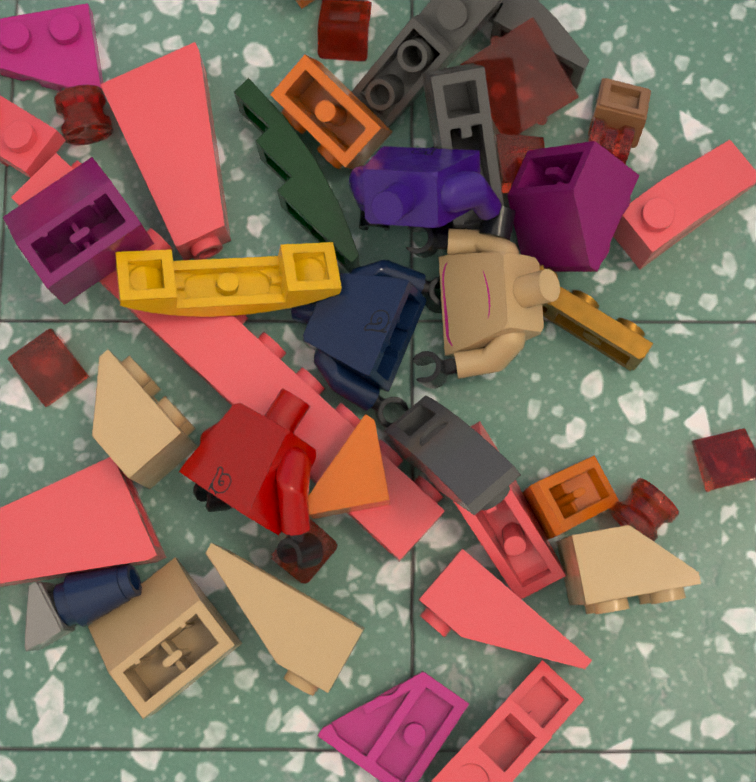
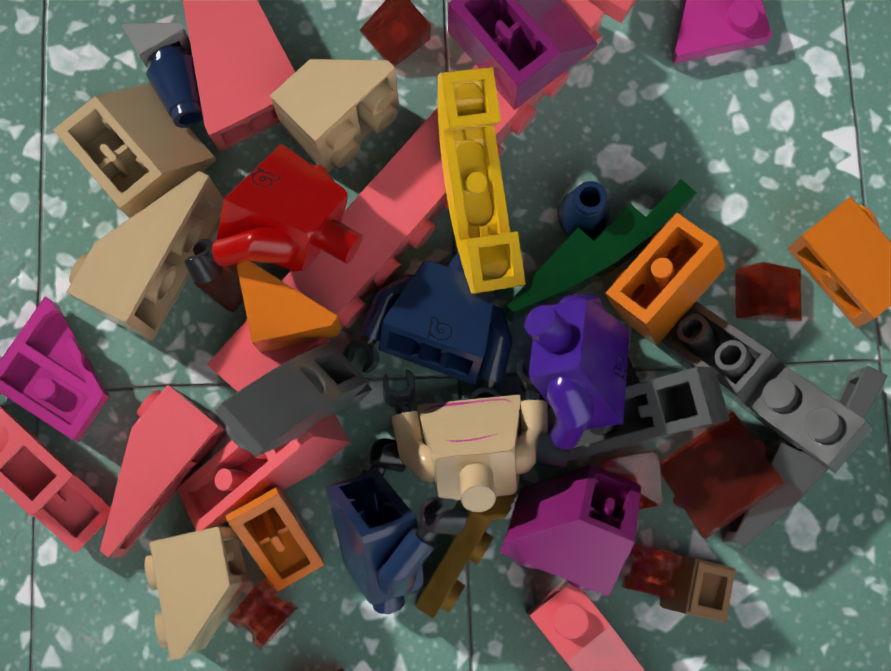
camera: 85 degrees right, 0 degrees up
clear red wheel [53,84,114,146] -> none
coral slope [100,42,231,260] -> none
none -> dark blue torso [326,438,467,614]
none -> dark blue cone [558,181,609,238]

